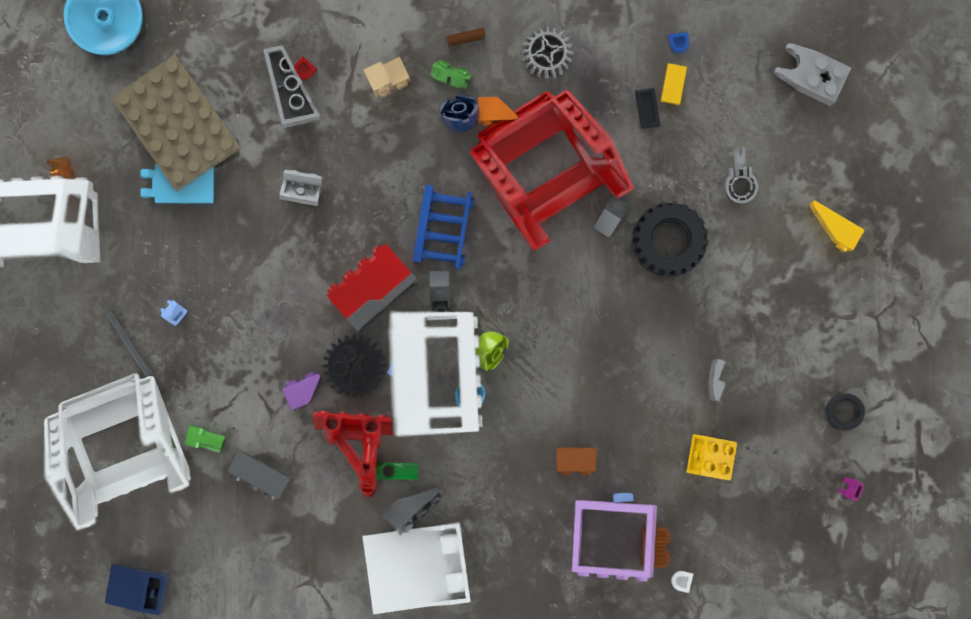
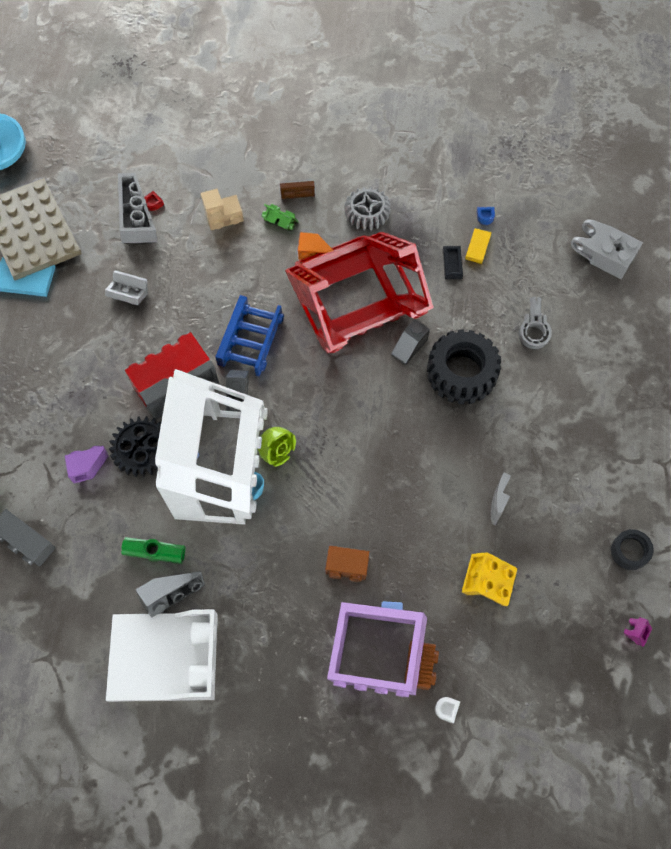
camera: 10 degrees right, 20 degrees down
red plate [313,411,393,498] -> none
dark blue cylinder [440,95,479,132] -> none
yellow slope [809,200,865,252] -> none

